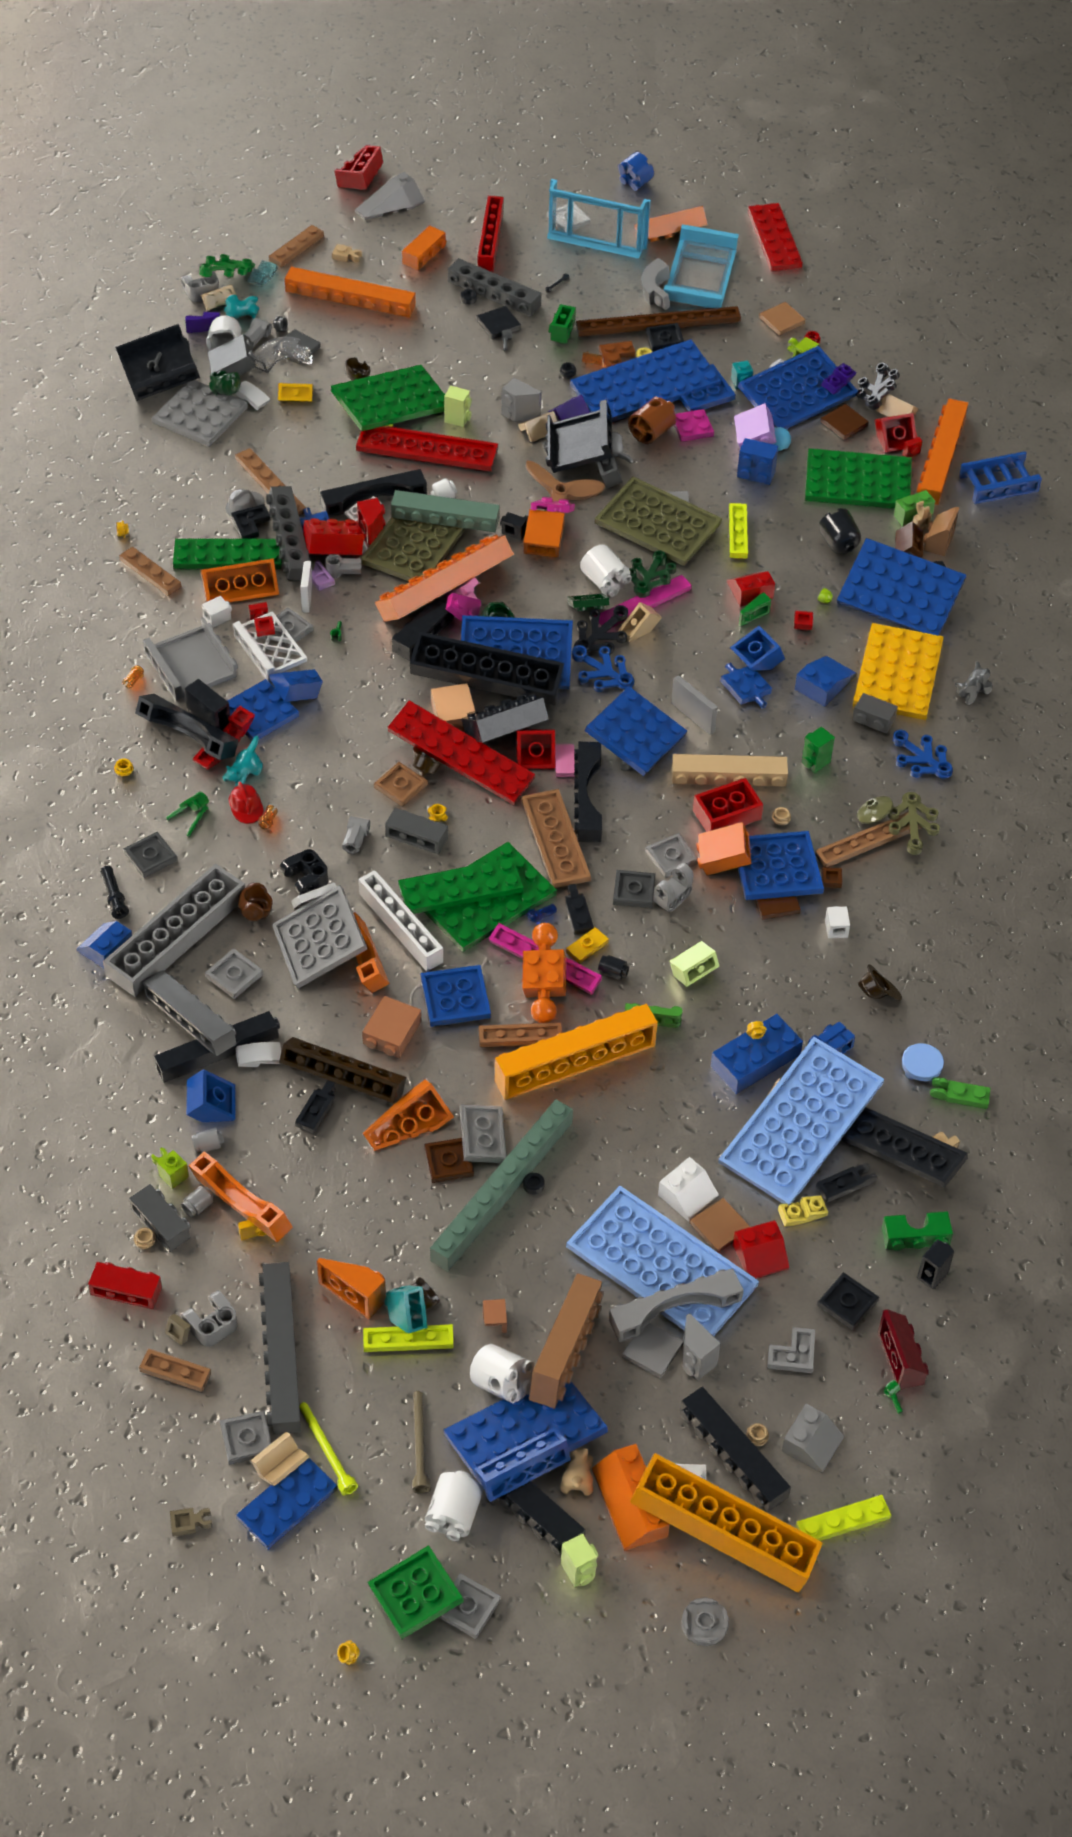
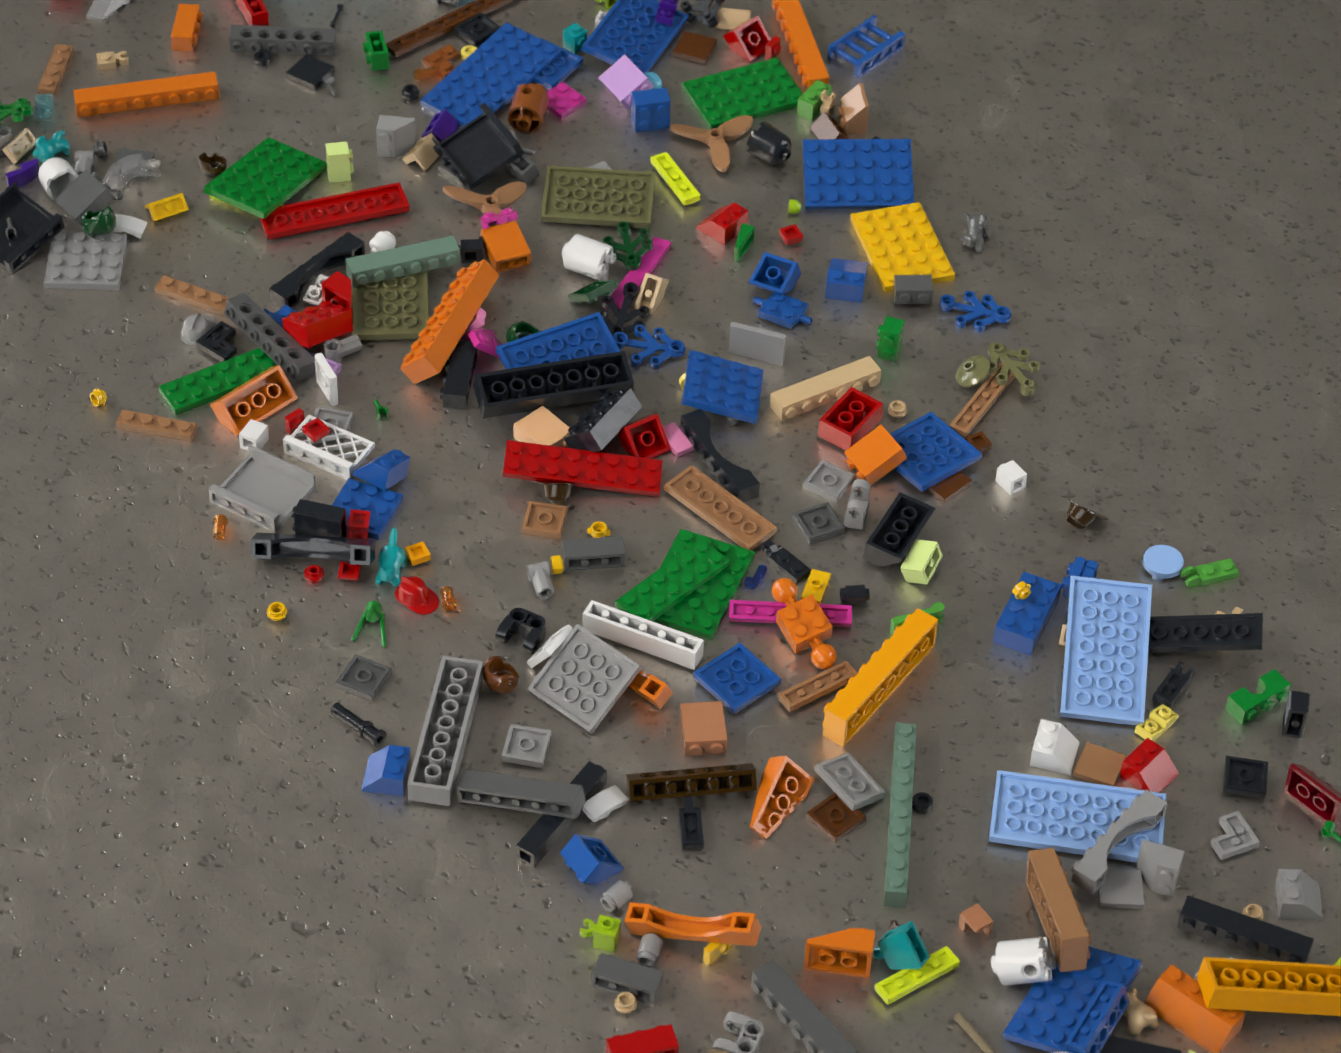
camera: 30 degrees left, 5 degrees down
none -> red plate [304,565,324,584]
none -> light orange plate [405,541,431,566]
none -> yellow tile [551,555,564,575]
none -> medium nougat piece [670,115,753,172]
none -> black slope [863,492,935,567]

